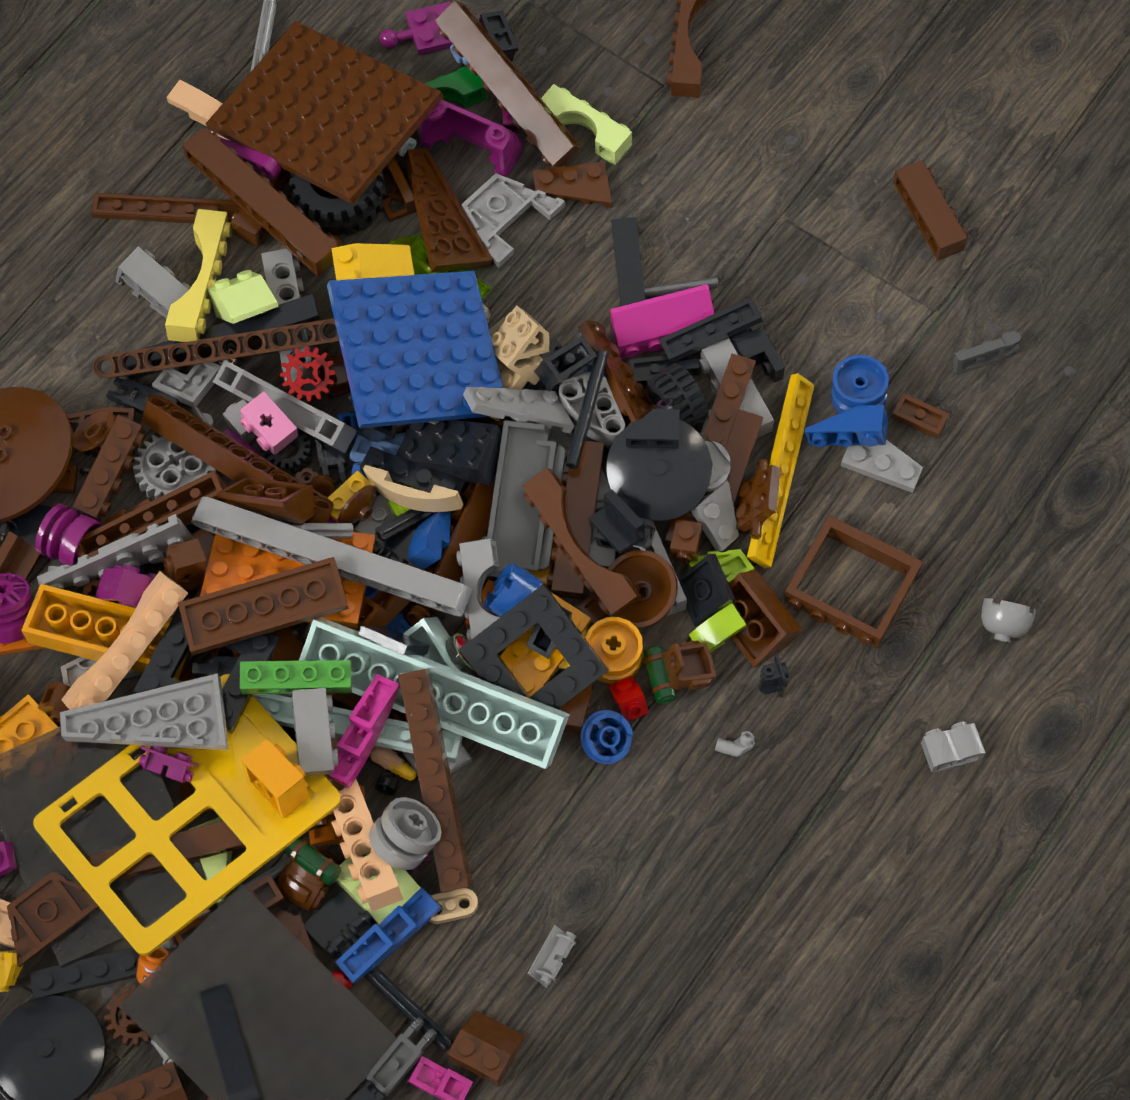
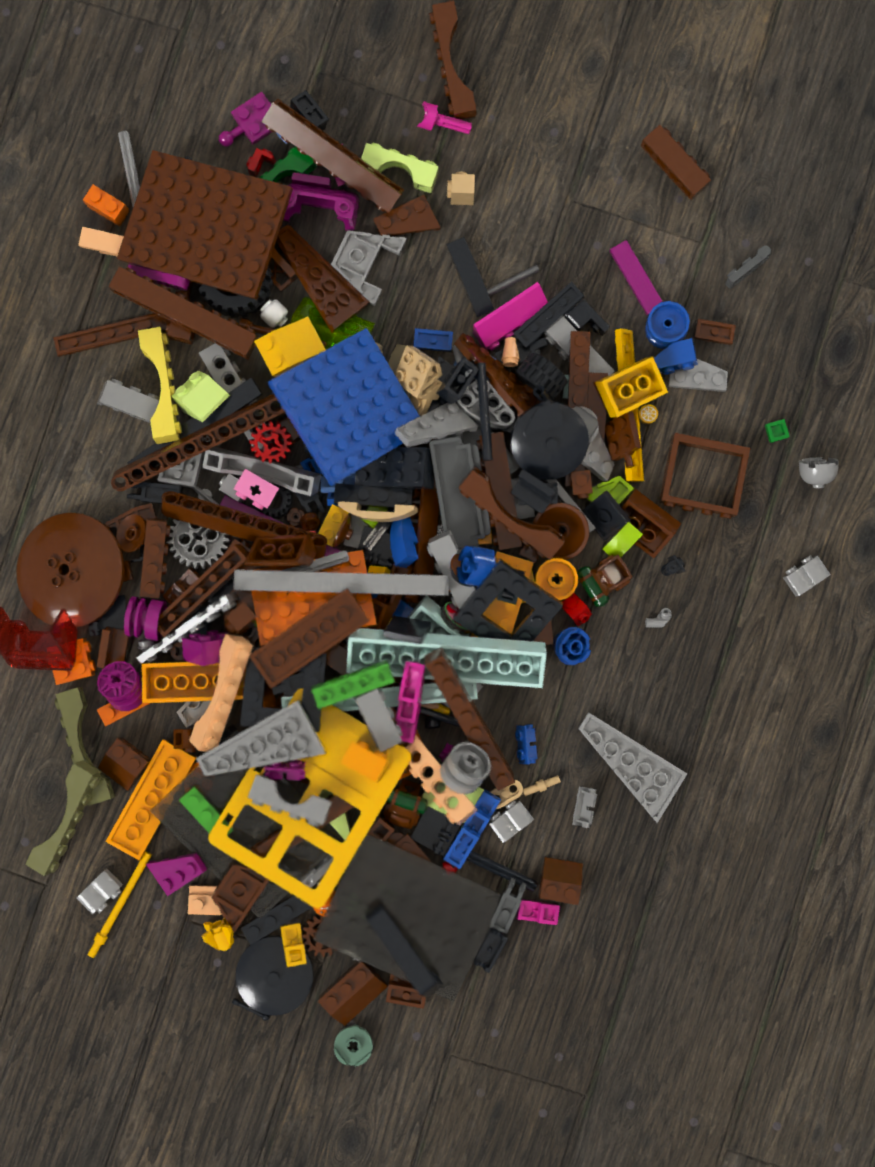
camera: 20 degrees left, 20 degrees up
none -> orange brick [83,184,130,226]
none -> bright green plate [179,786,234,835]
none -> red bracket [246,148,276,177]
none -> light grey arch [248,775,333,827]
none -> white head [260,299,288,328]
none -> yellow slope [280,922,307,967]
none -> magenta tile [292,173,332,188]
none -> blue plate [414,328,453,352]
none -> dark pink piece [417,101,472,134]
none -> black bar [419,706,461,727]
none -> tan brick [447,171,475,205]
none -> light grey brick [489,800,534,843]
none -> light nougat cone [501,337,520,367]
none -> blue hinge [515,724,537,764]
none -> tan bar [523,775,561,796]
none -> light grey wing [578,712,687,823]
none -> yellow brick [595,357,668,417]
none -> magenta tile [609,240,663,316]
none -> yellow tile [639,404,658,424]
none -> green plate [765,419,790,443]

